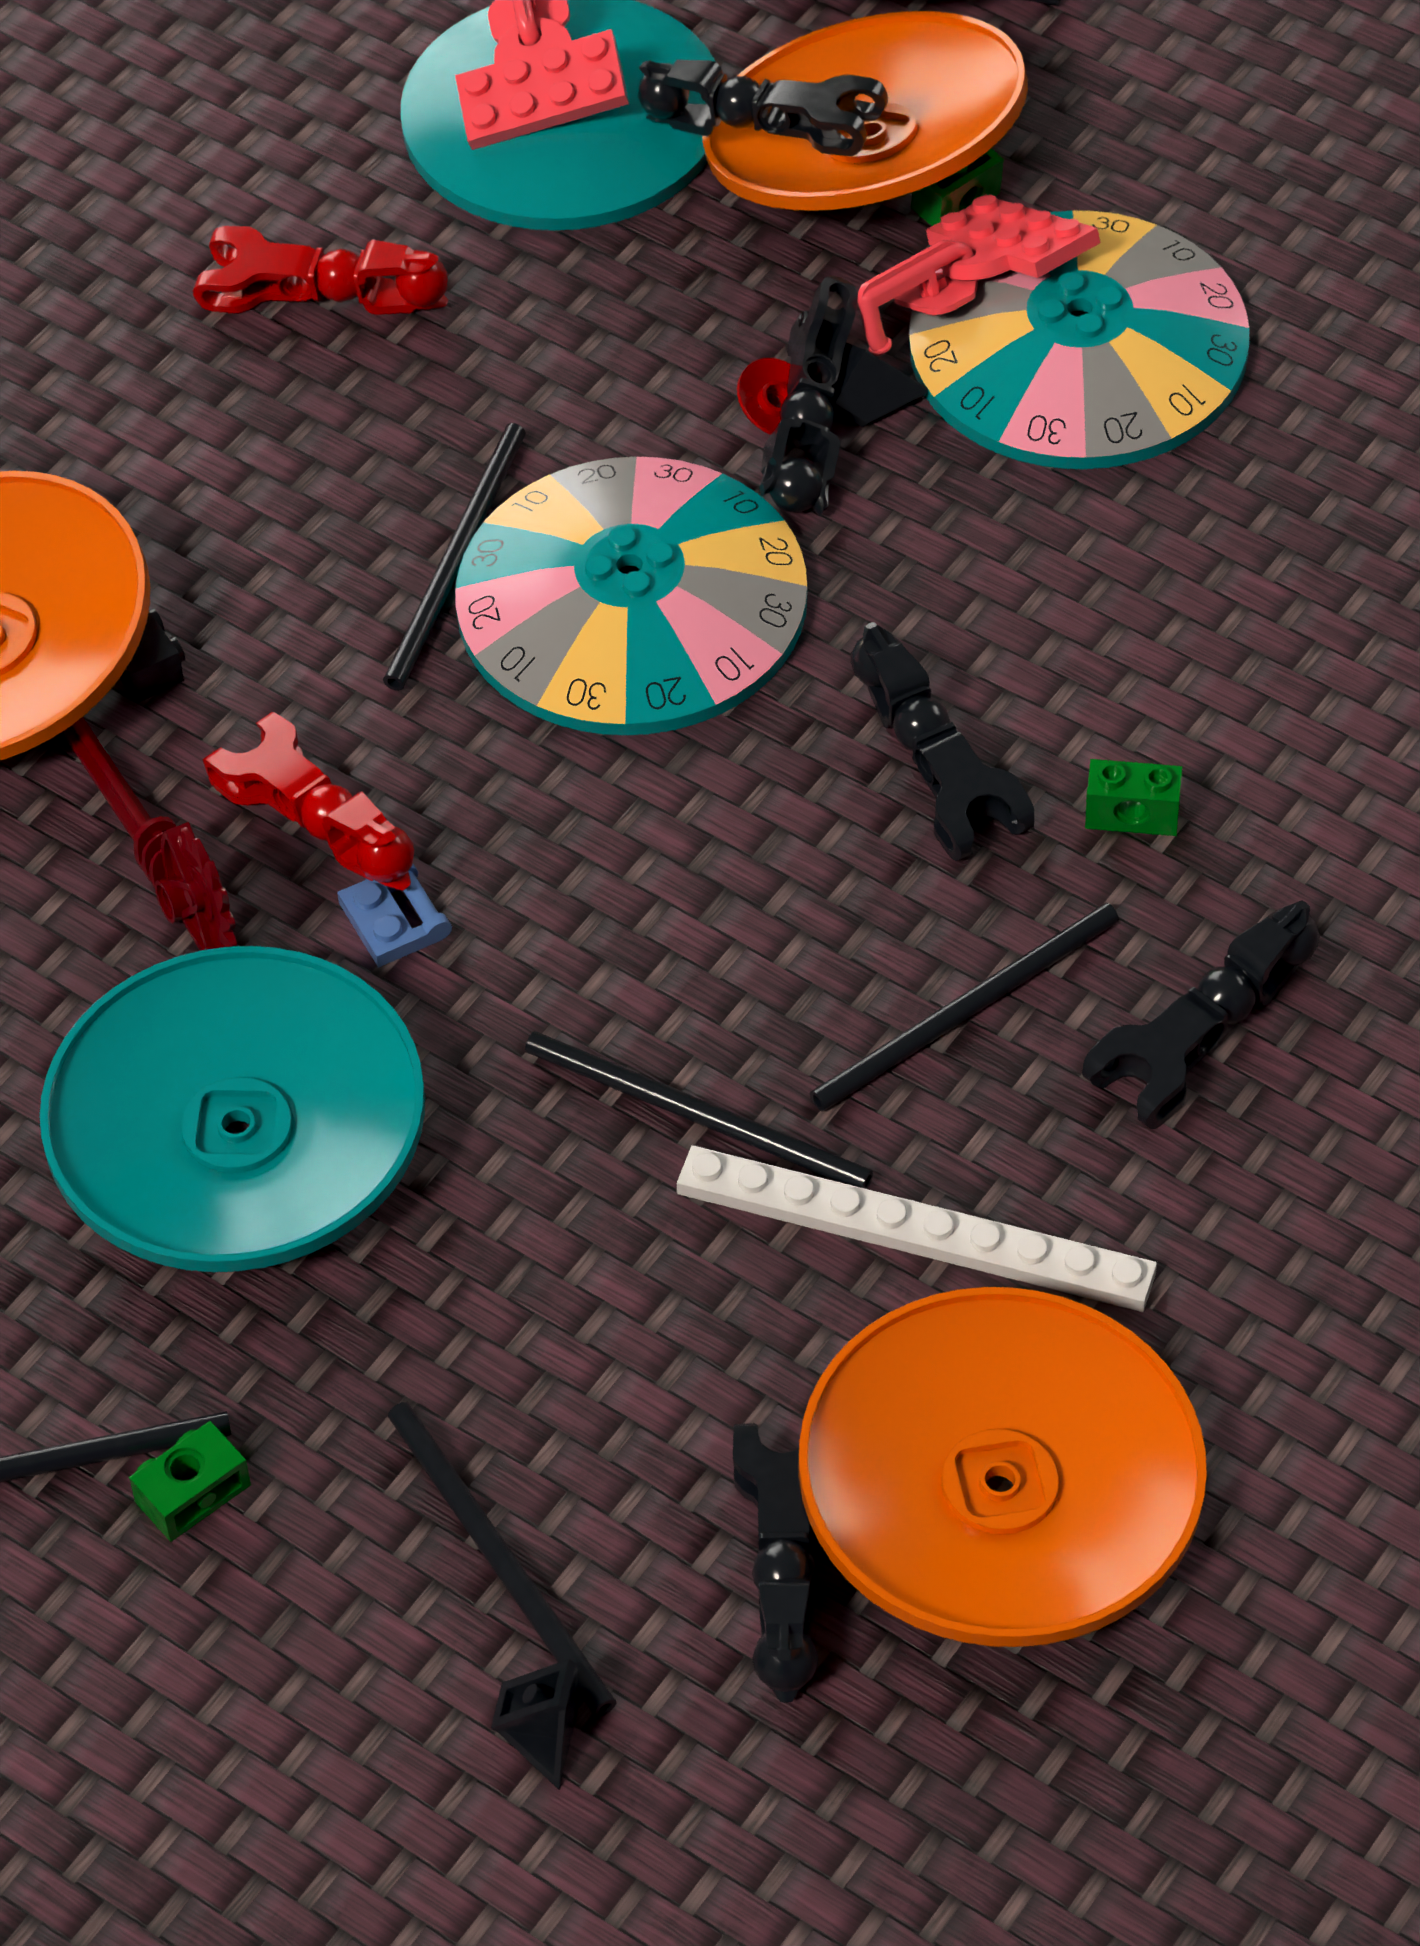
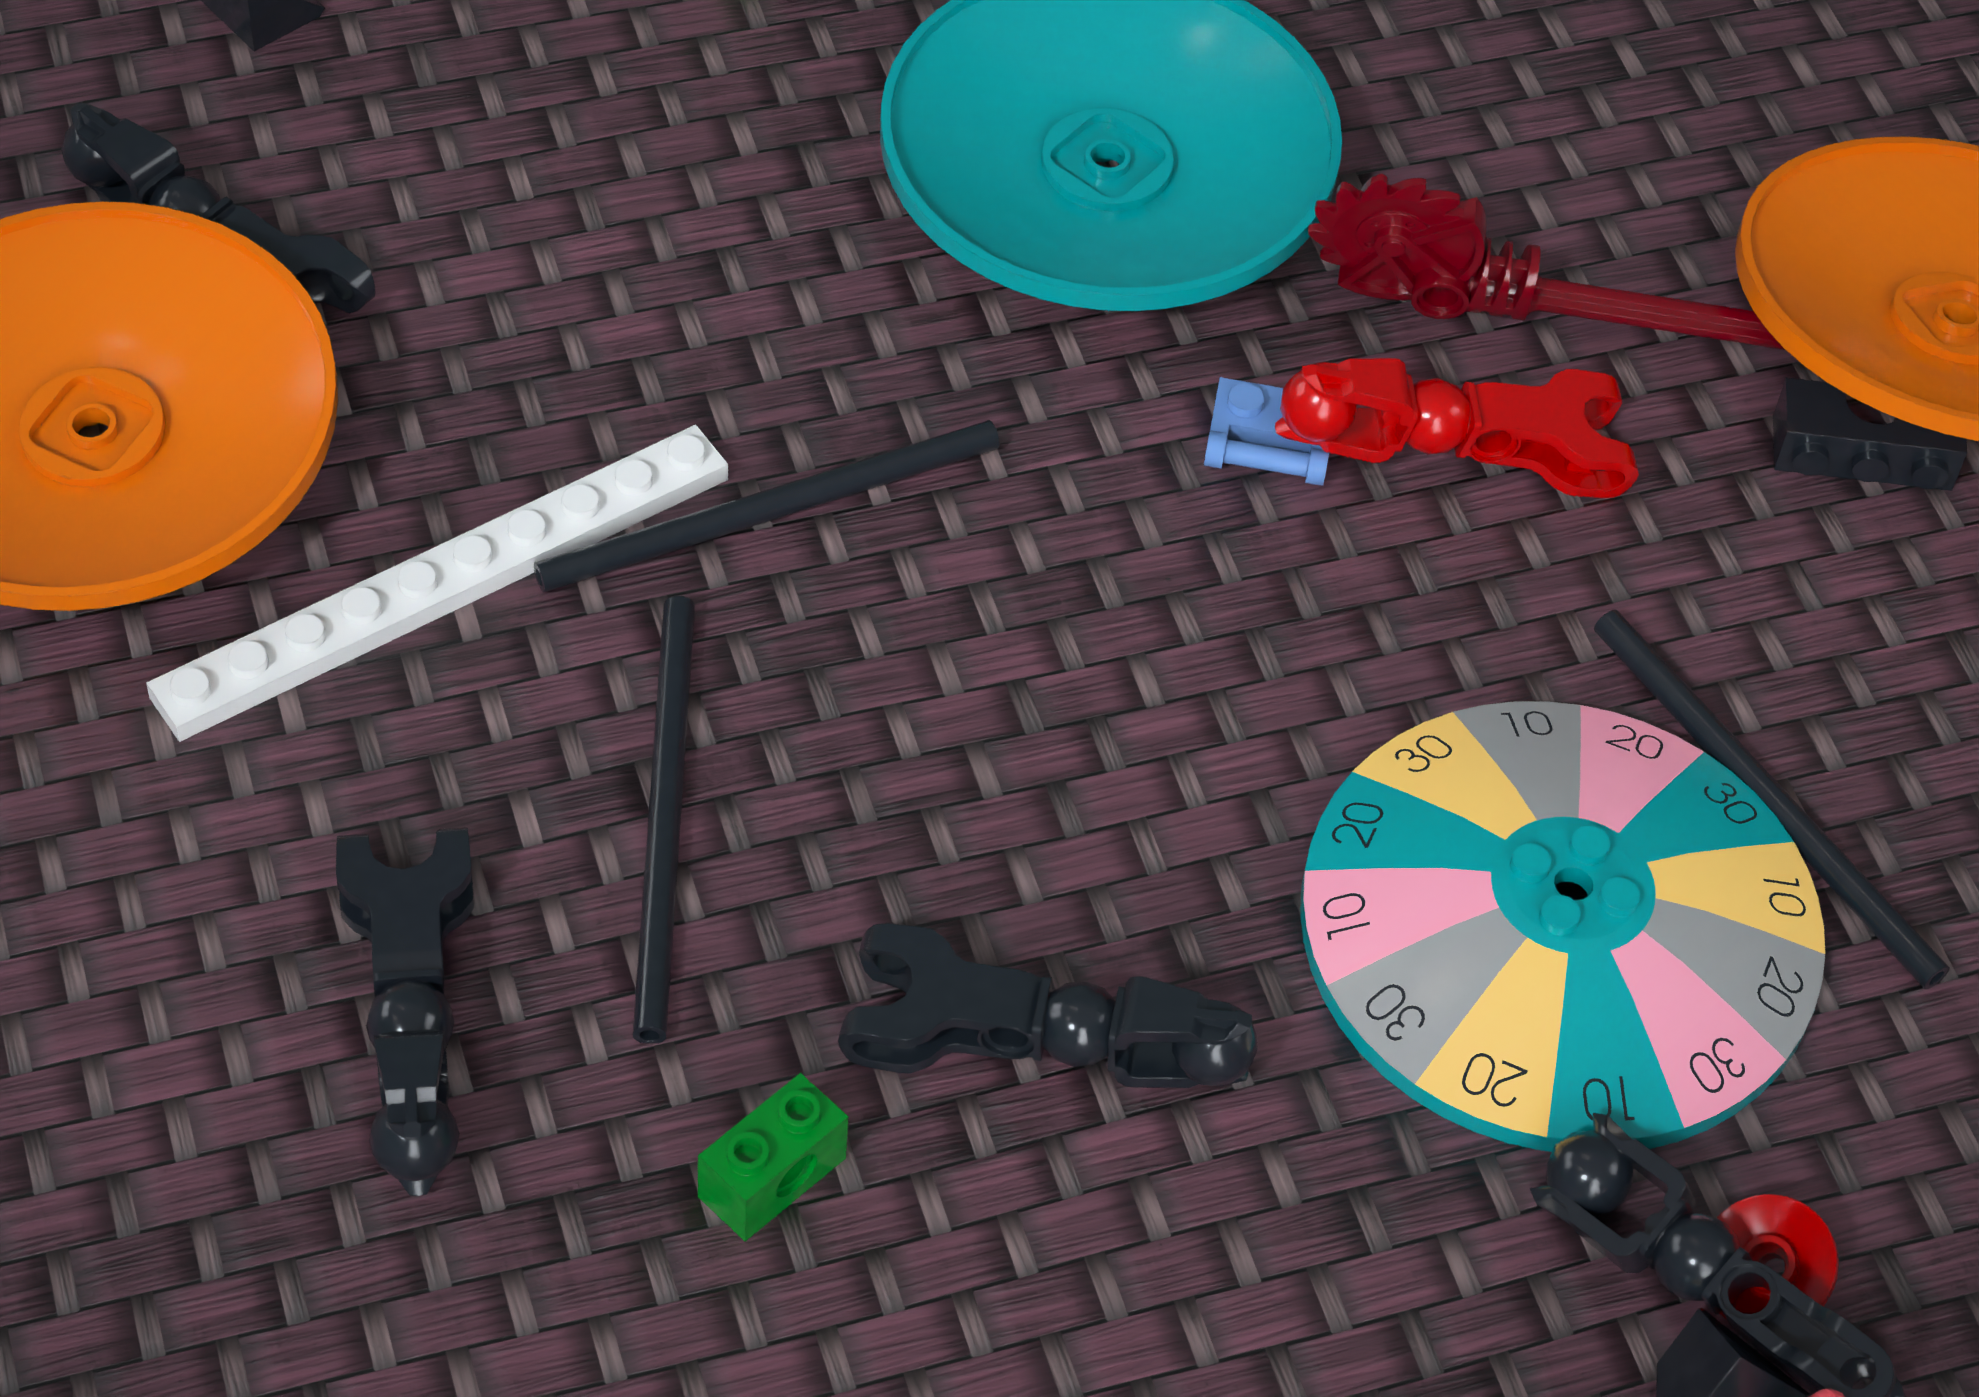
camera: 120 degrees right, 0 degrees up
black piece [388,1402,616,1717] -> none

